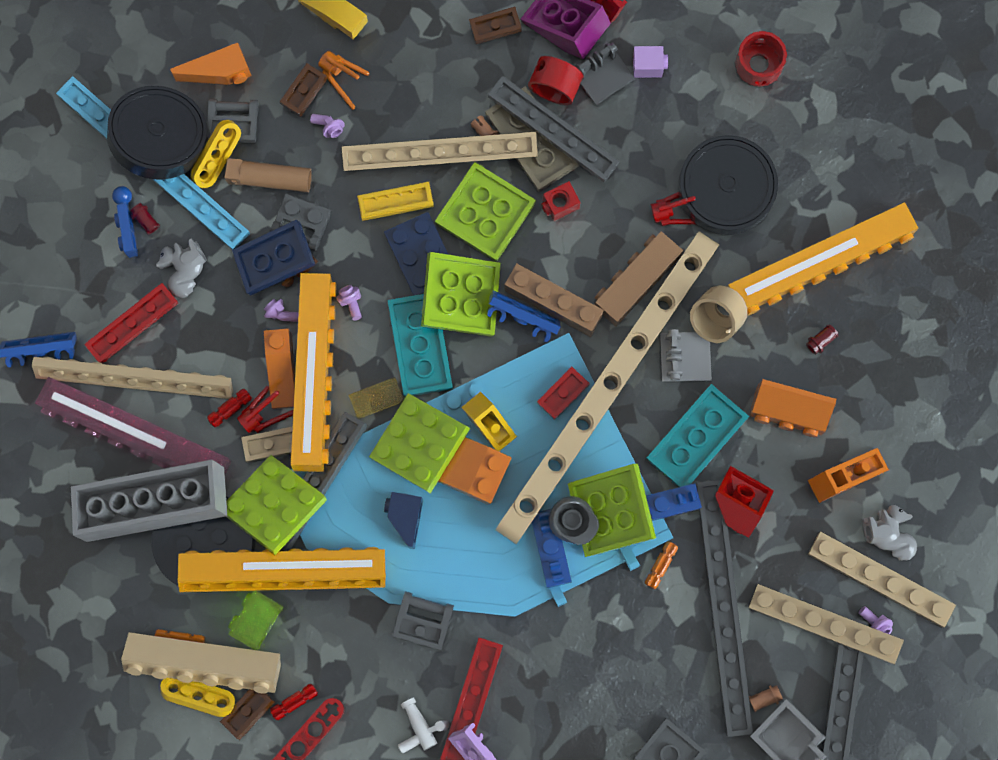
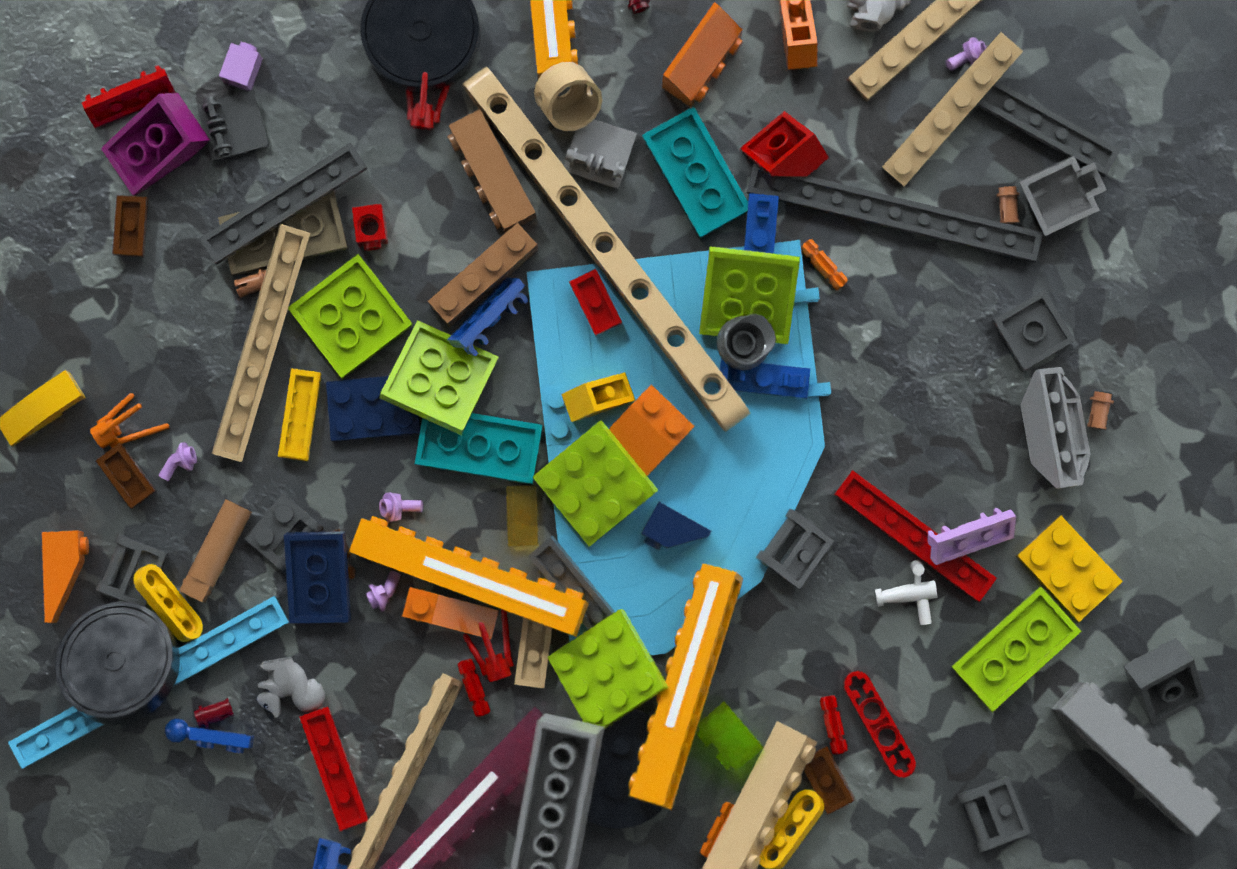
camera: 75 degrees left, 5 degrees up
red piece [528,56,583,105] -> none

